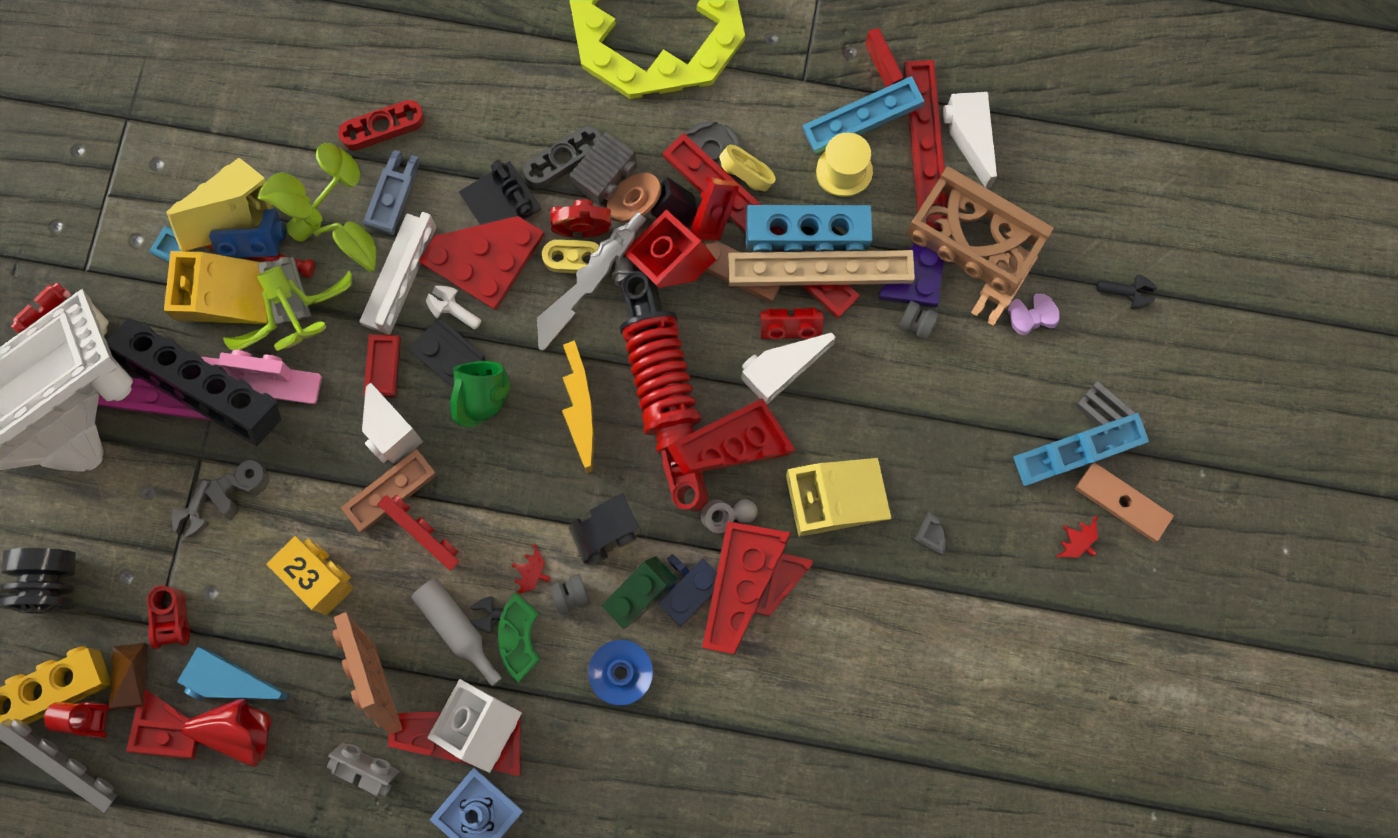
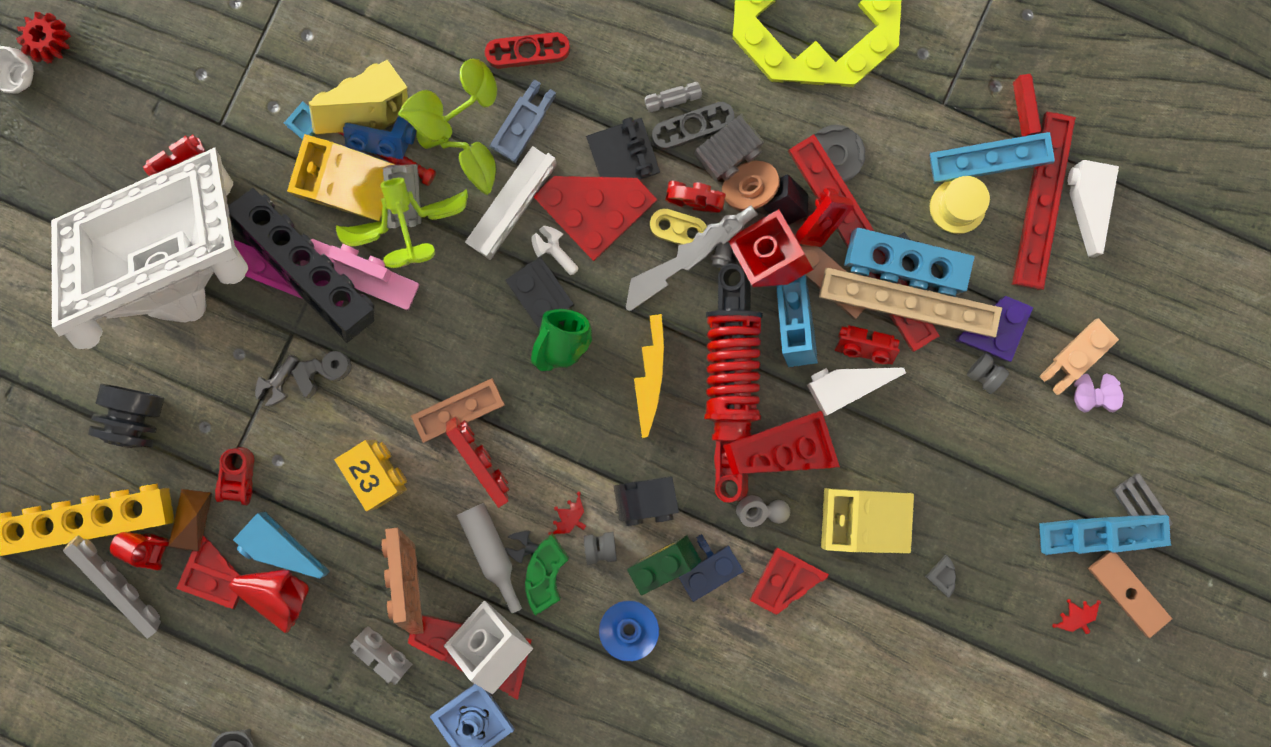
camera: 20 degrees right, 10 degrees up
white slope [362,383,423,466] -> none
red tile [363,334,401,398] -> none
red wing [702,521,791,655] -> none
light yellow plate [720,144,776,191] -> none
medium nougat fence [906,166,1054,296] -> none
black bar [1096,274,1157,309] -> none
none -> light grey axle [645,82,702,112]
none -> dark azure slope [776,274,818,367]

